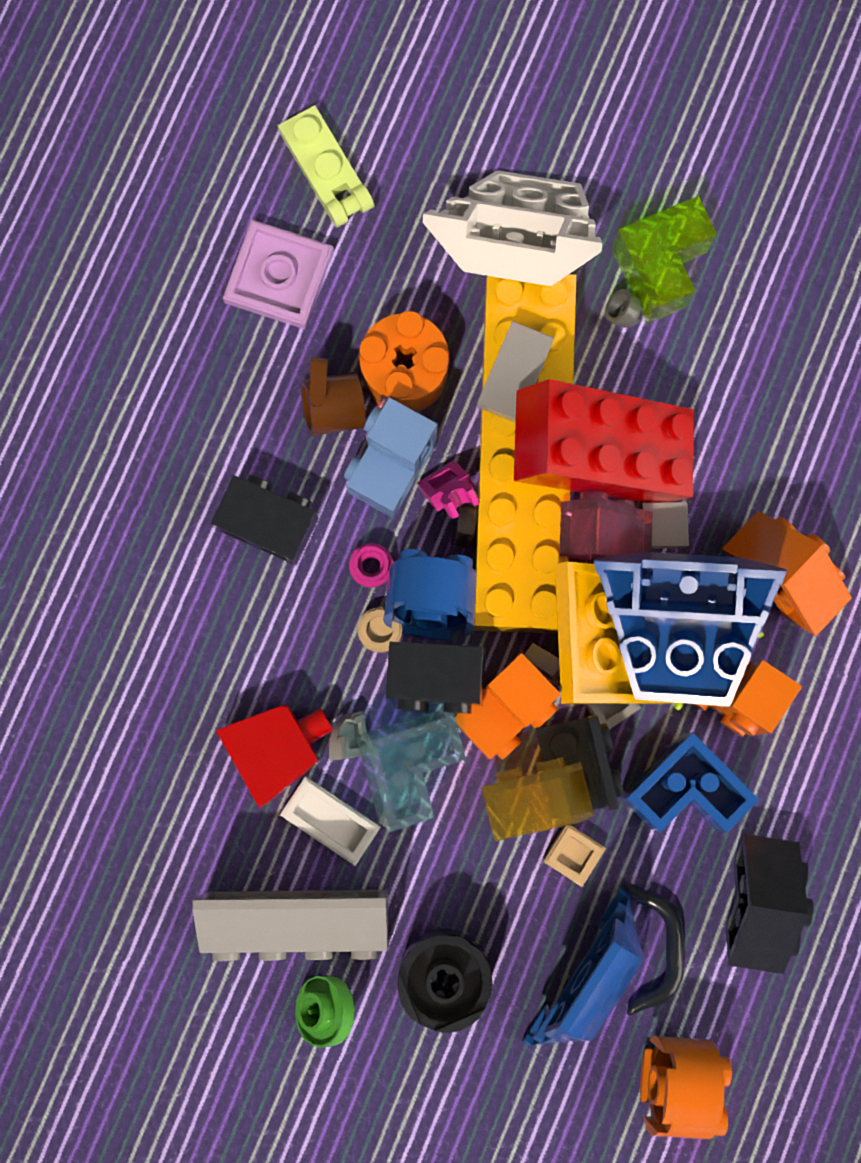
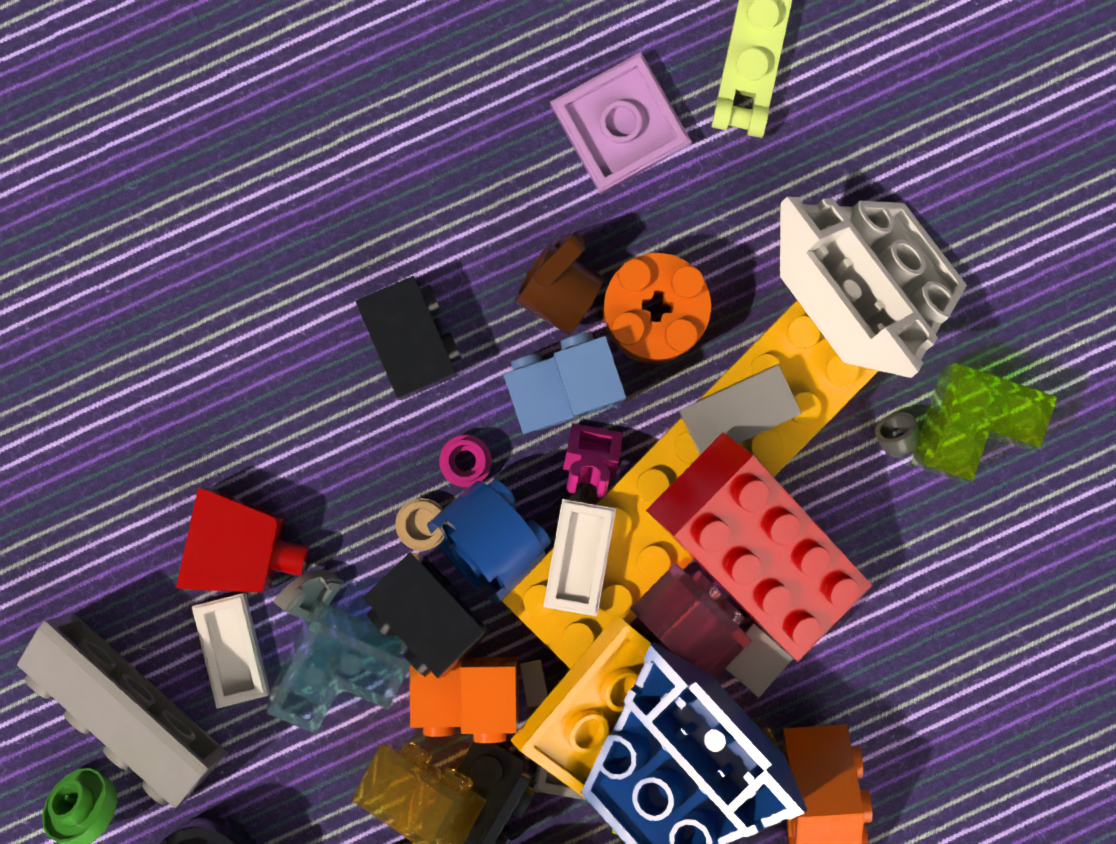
camera: 45 degrees right, 5 degrees up
none -> white tile [543,499,616,616]

